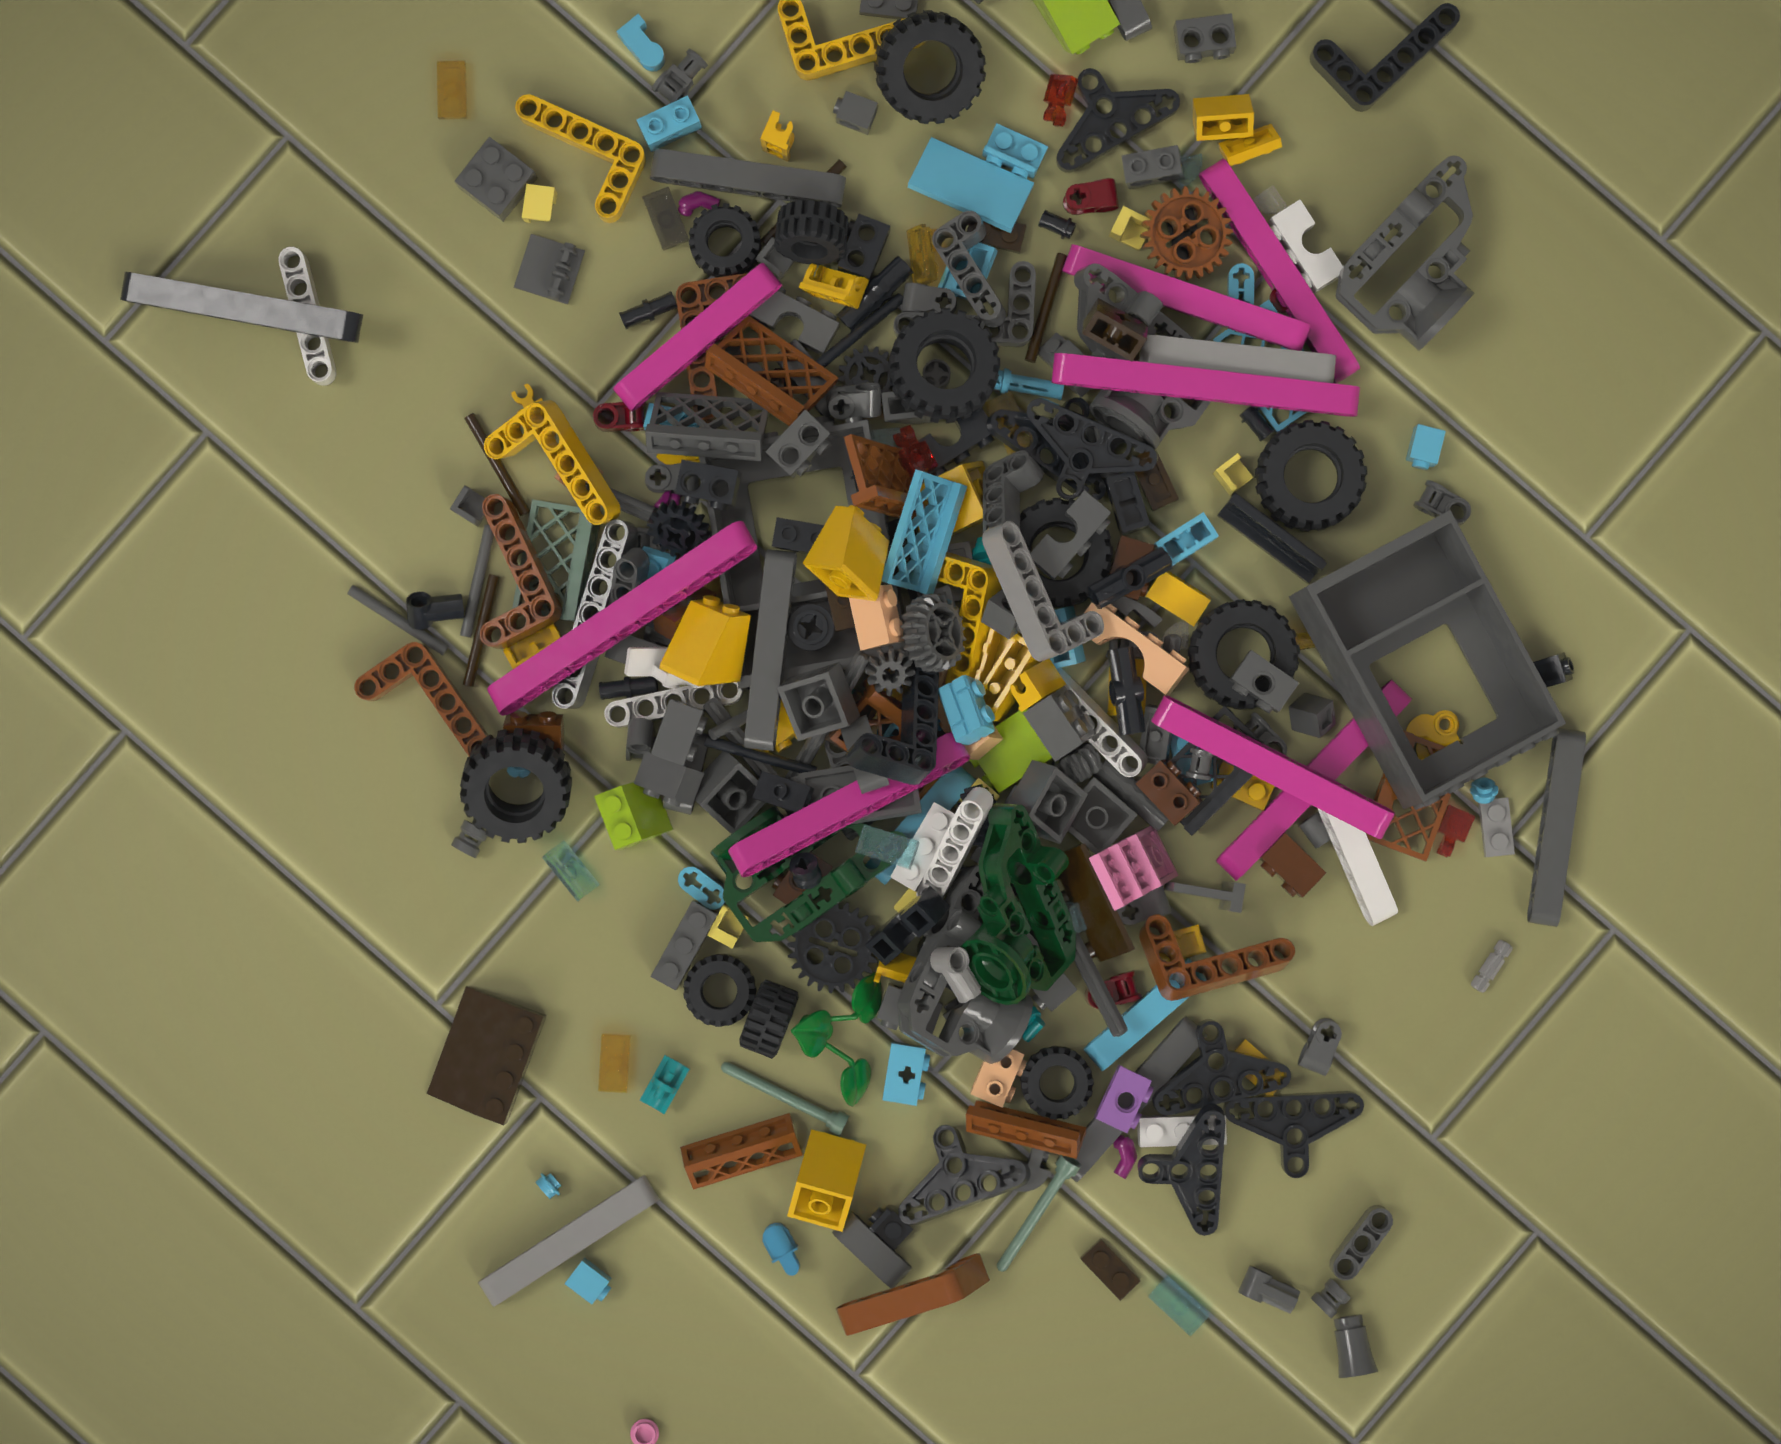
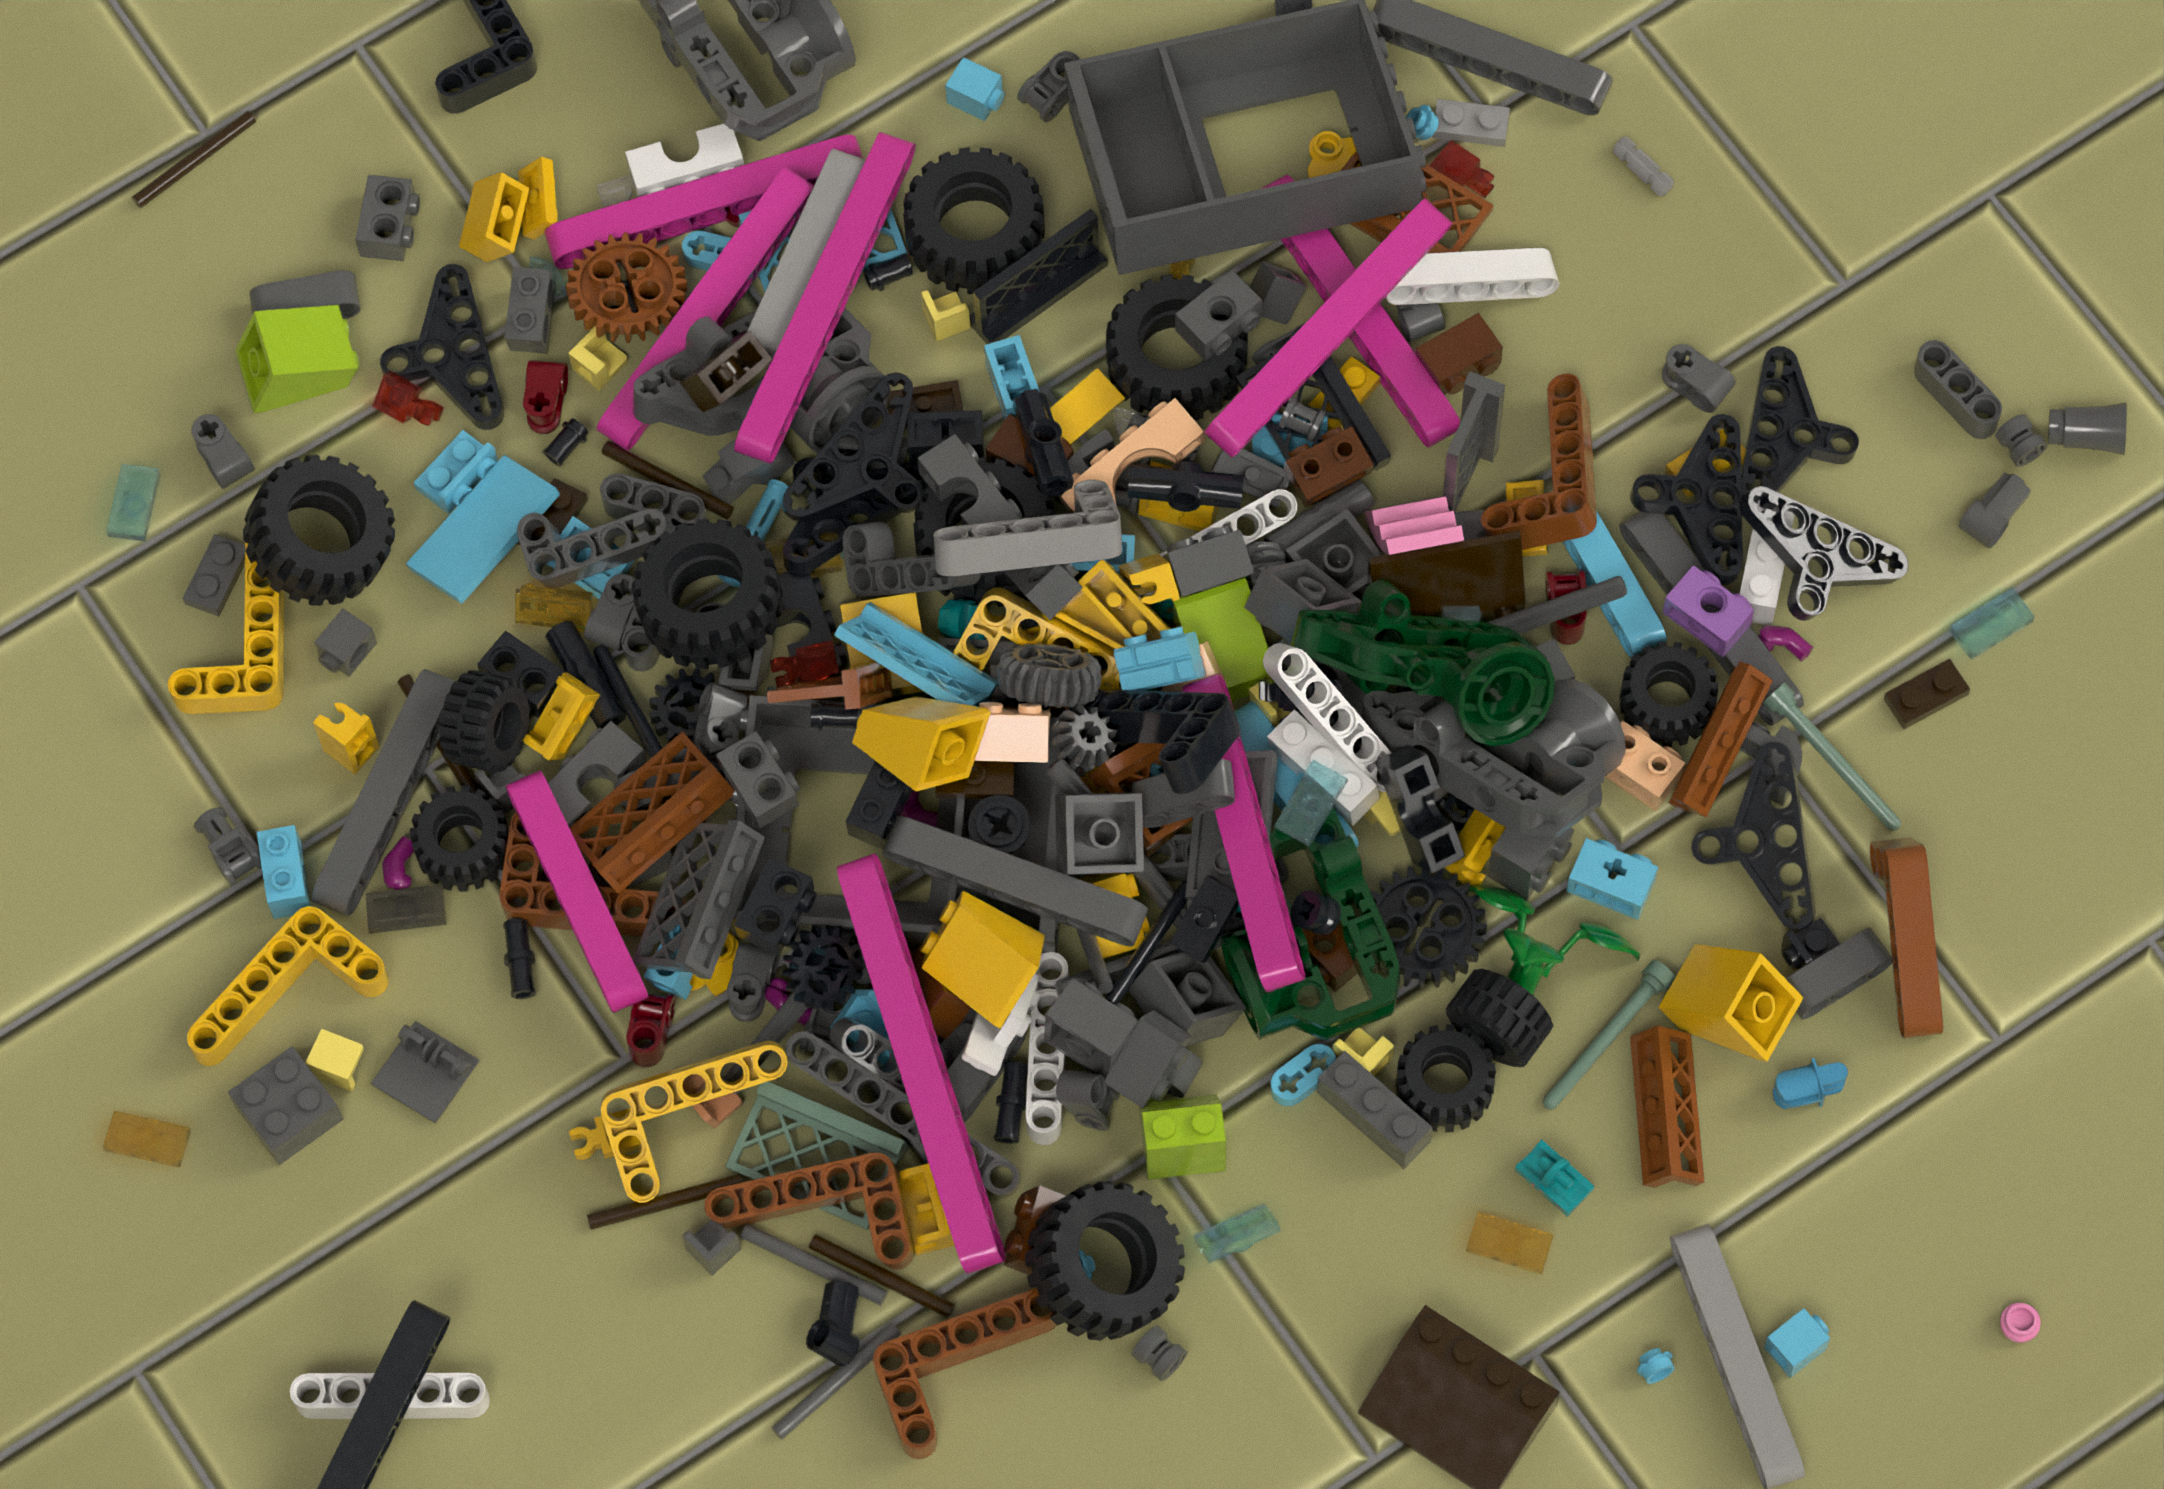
camera: 75 degrees left, 20 degrees down
medium azure leg [616,14,665,72] -> none
light grey piece [930,947,981,1003] -> none

